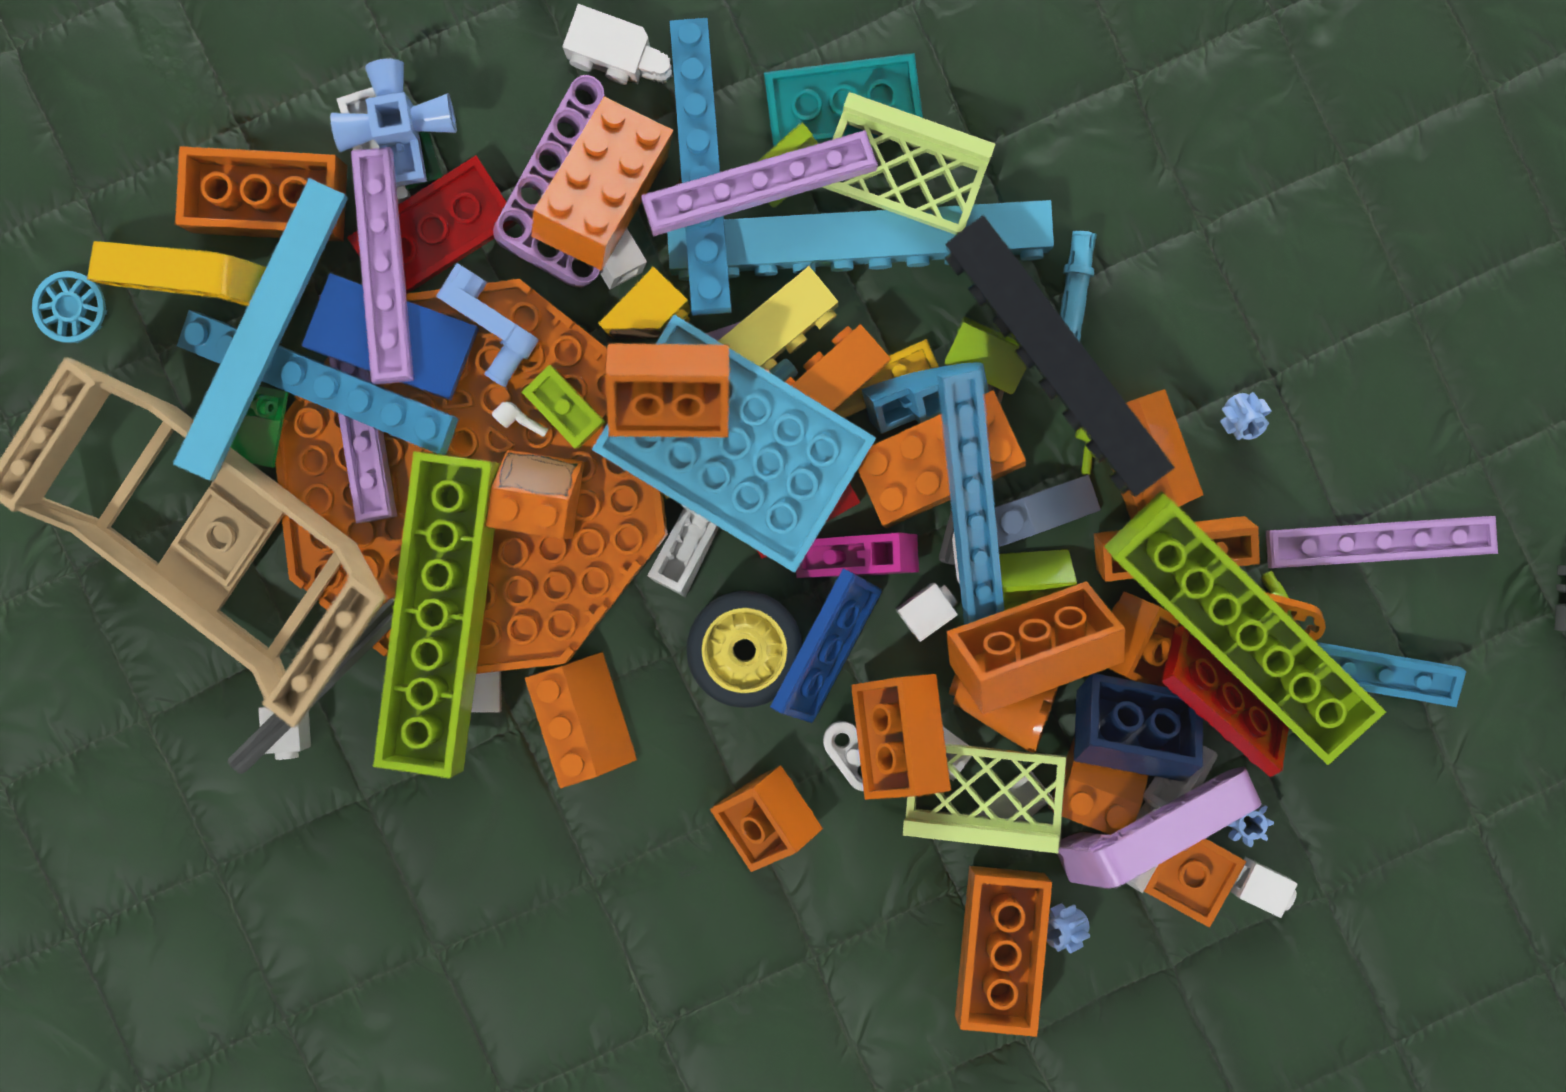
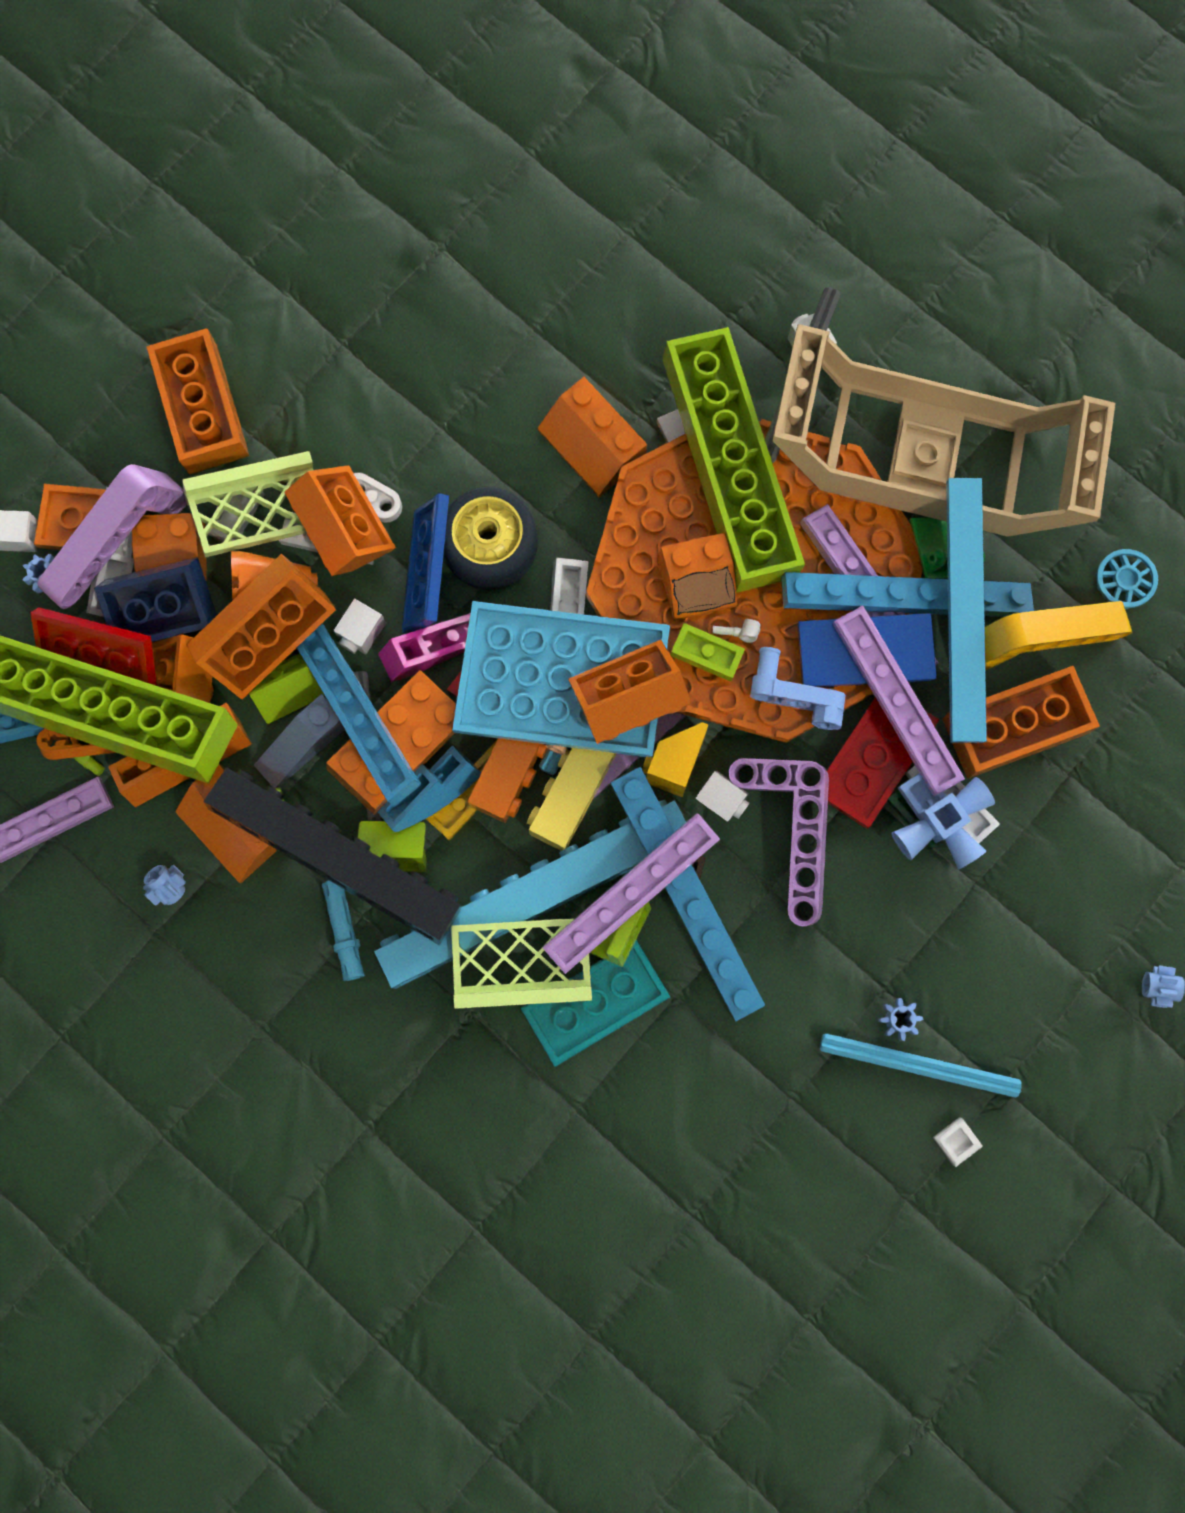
camera: 165 degrees right, 10 degrees down
orange brick [531,97,673,271] -> none
white hinge [562,4,673,85] -> none
orange slope [710,765,823,872] -> none
light blue gear [1047,903,1090,954] -> none

